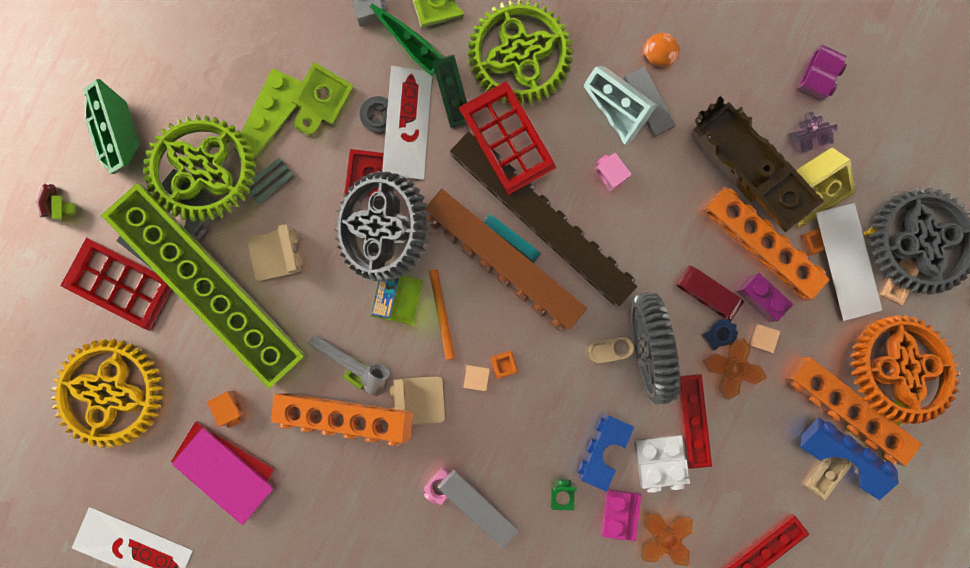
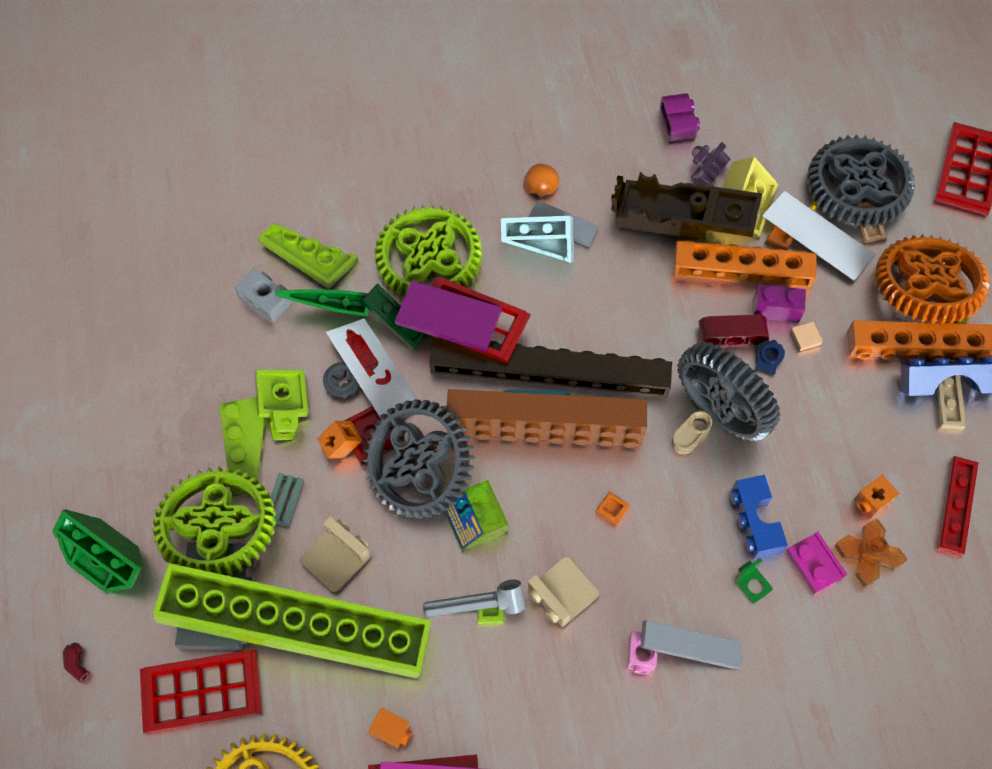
camera: 35 degrees left, 20 degrees down
lime tile [52,196,75,222] -> none
orange brick [271,393,413,446] -> none
orange bar [429,269,455,360] -> none
light nougat tile [463,365,490,391] -> none
bright pink brick [595,153,632,192] -> none
white plate [635,435,690,492] -> none
red tile [679,374,712,469] -> none
clear orange plant [703,338,767,400] -> none
none -> orange brick [317,421,362,458]
none -> magenta tile [395,281,502,352]
none -> orange brick [854,474,900,518]

